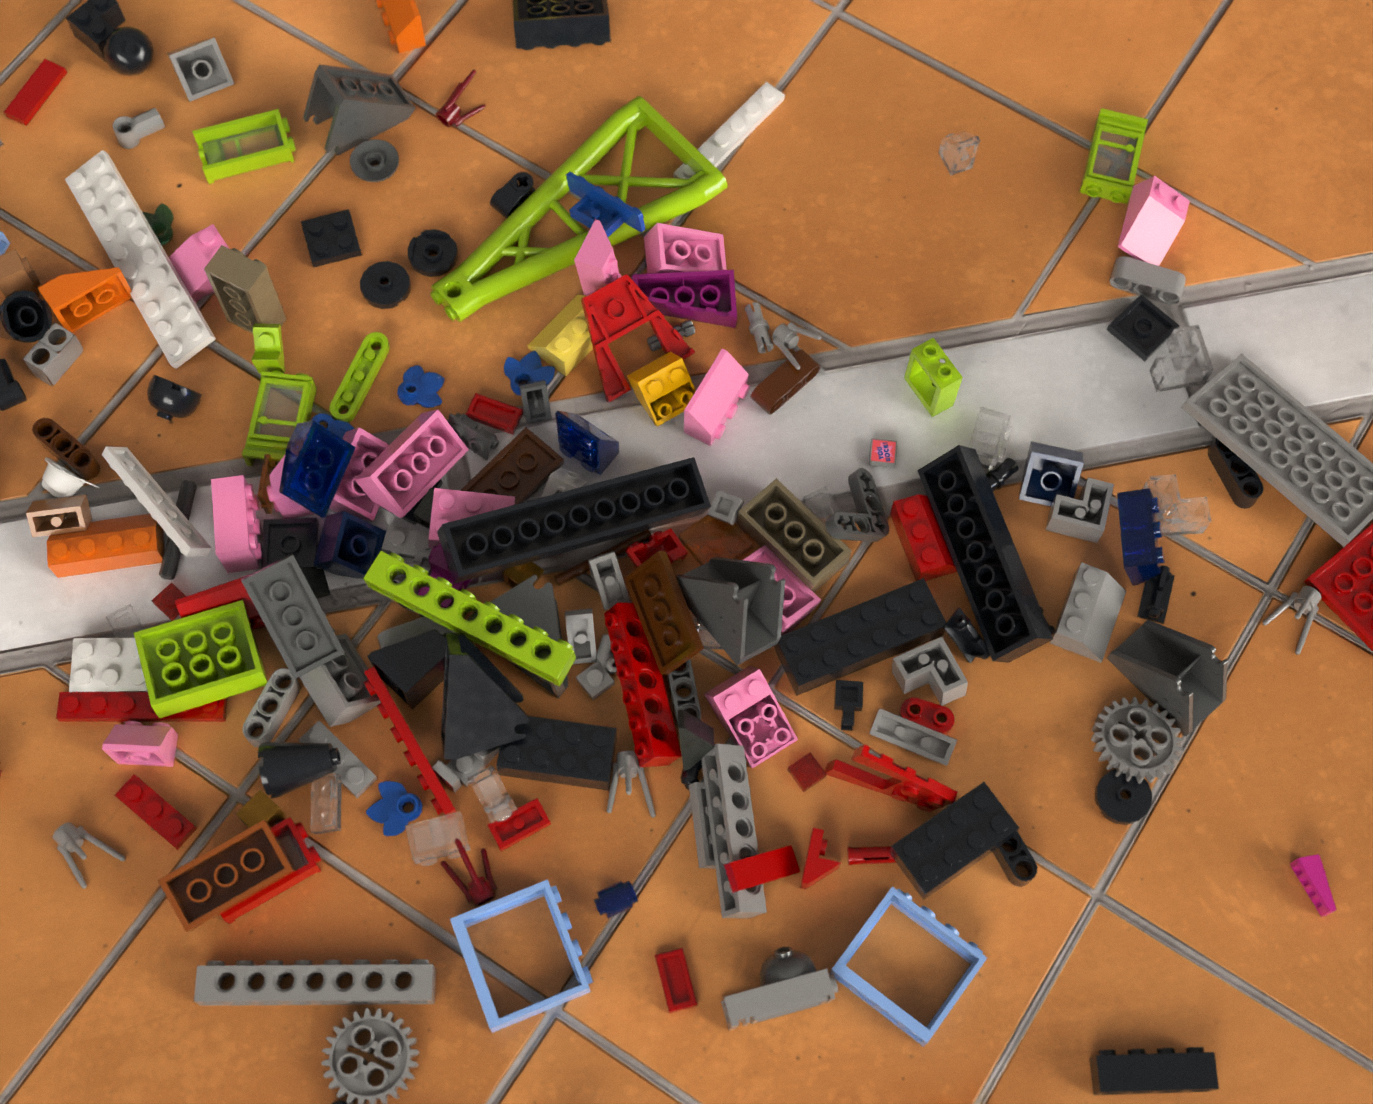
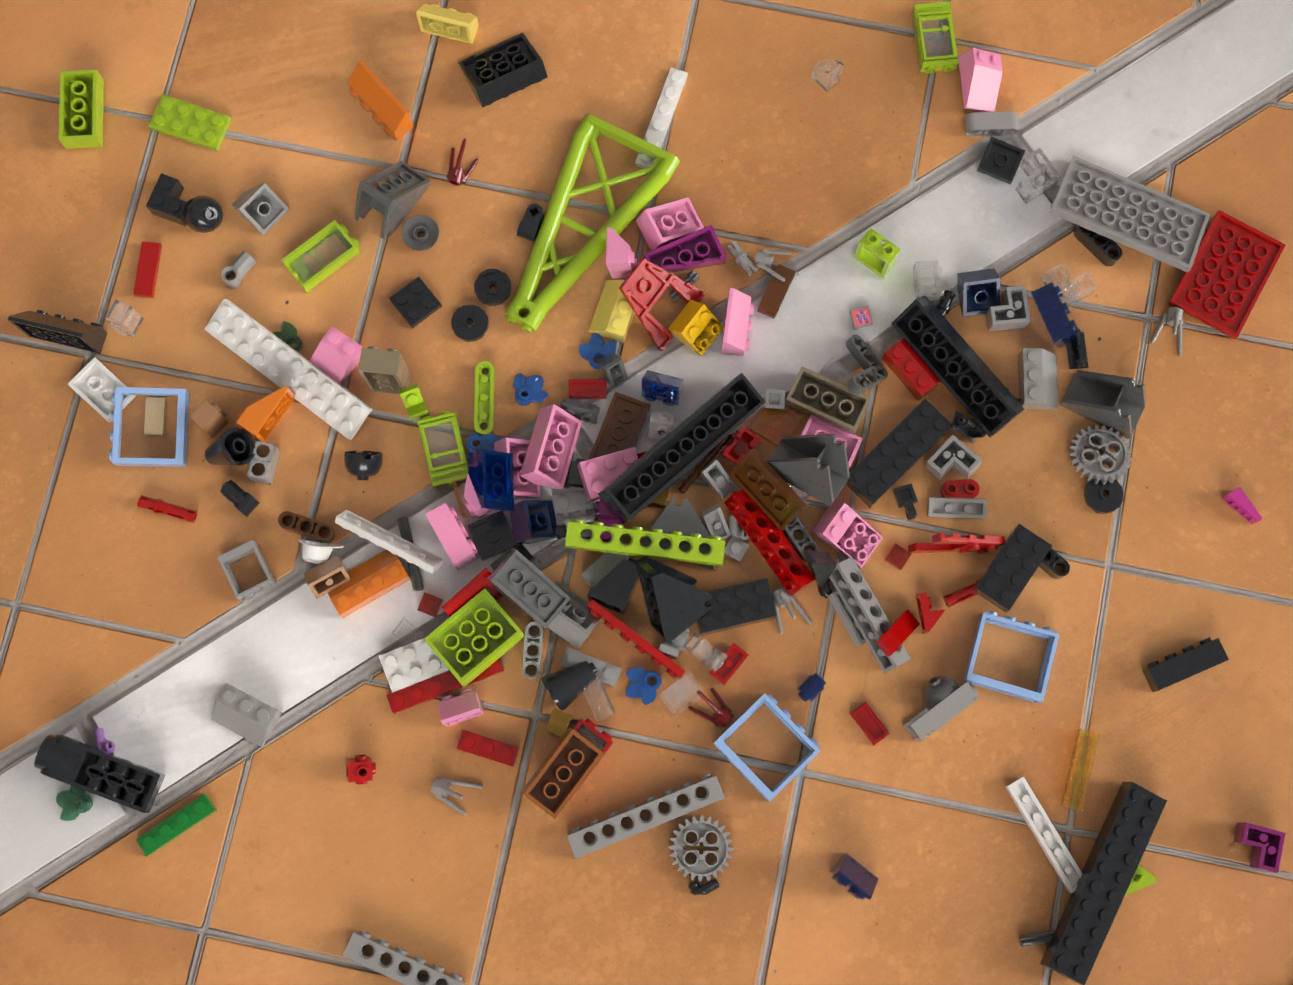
camera: 20 degrees left, 10 degrees up
blue bracket [566,172,645,237] -> none

